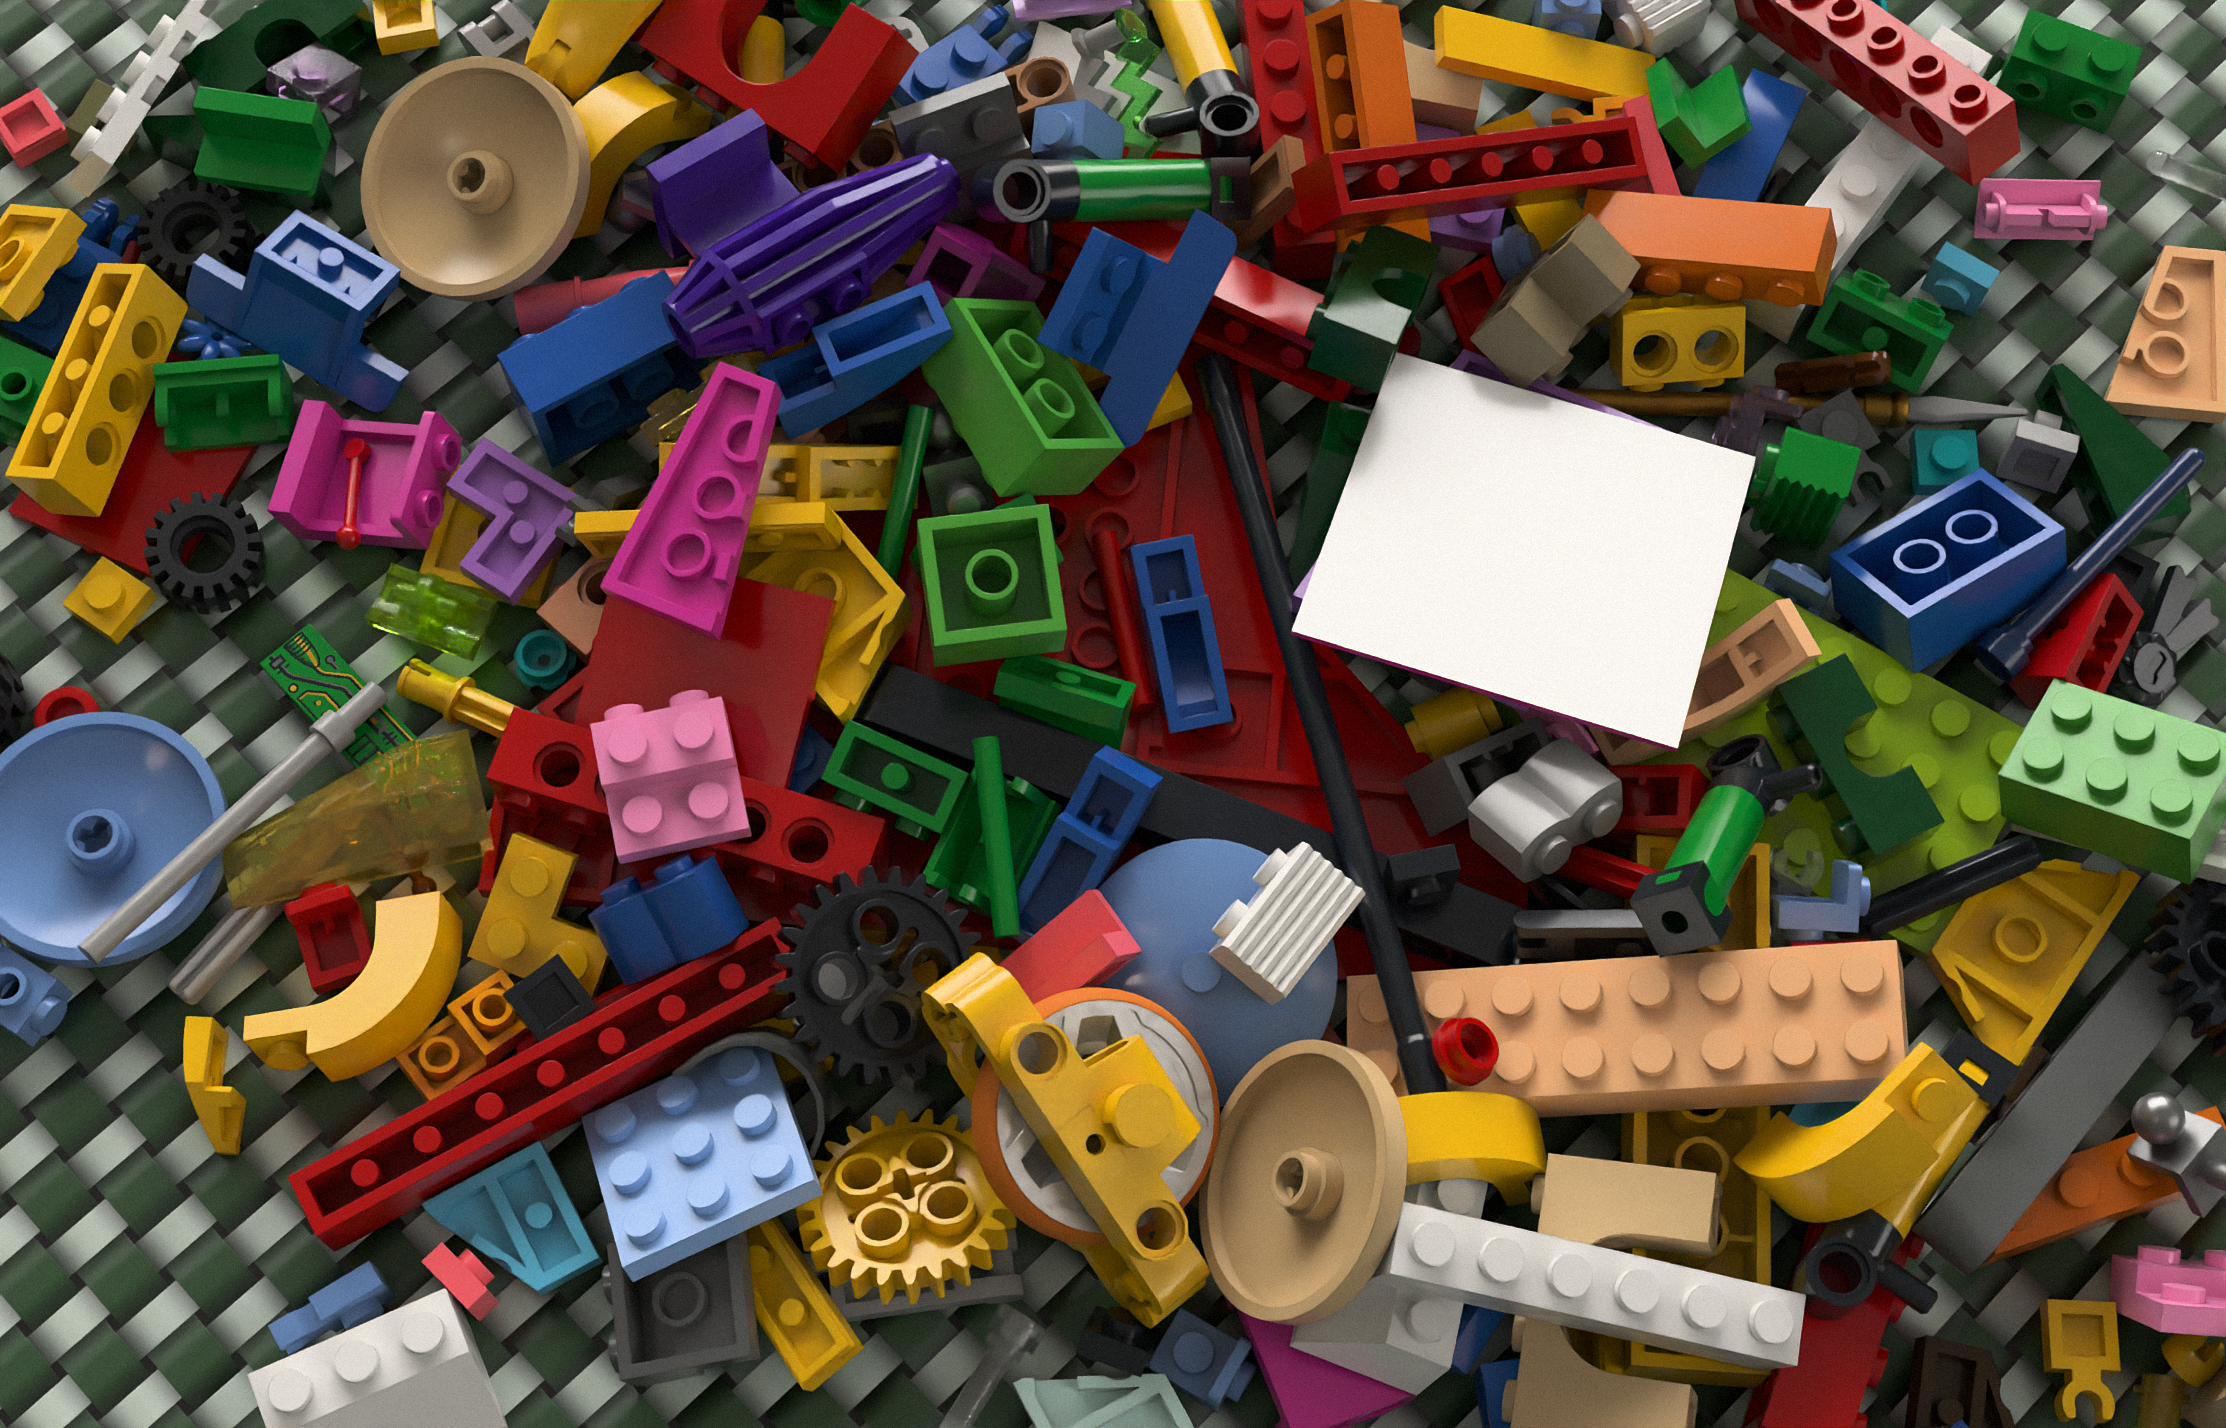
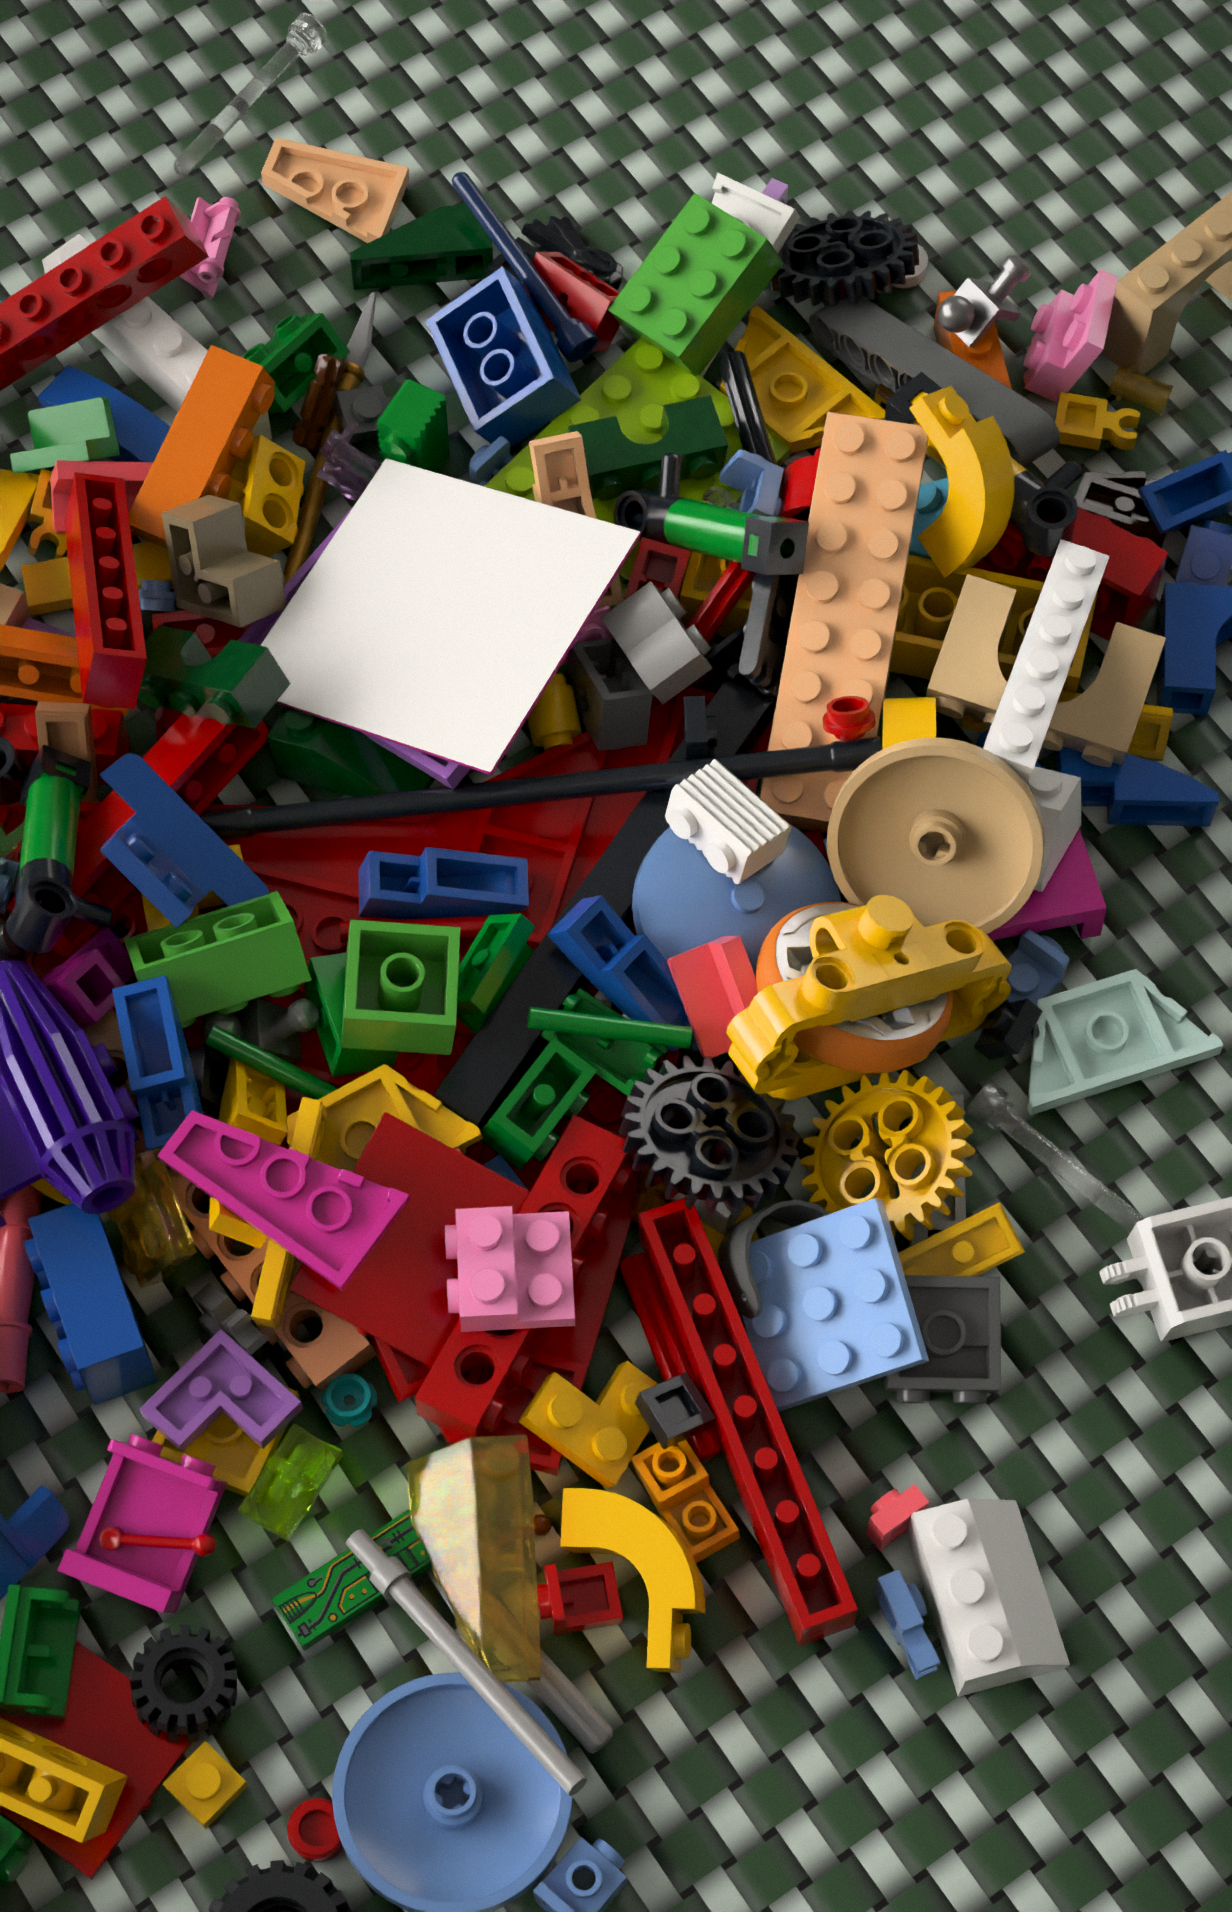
camera: 80 degrees left, 5 degrees down
yellow slope [183,1016,247,1155] -> none
yellow axle [397,658,520,739] -> none
medium azure wing [422,1140,603,1296] -> none
blue brick [588,853,750,985] -> none
teal plate [1908,429,1979,496] -> none
medium azure plate [1920,241,2000,318] -> none
green brick [1995,9,2143,134] -> none
light grey tile [1996,410,2080,494] -> none
yellow hinge [2161,1333,2226,1388] -> none

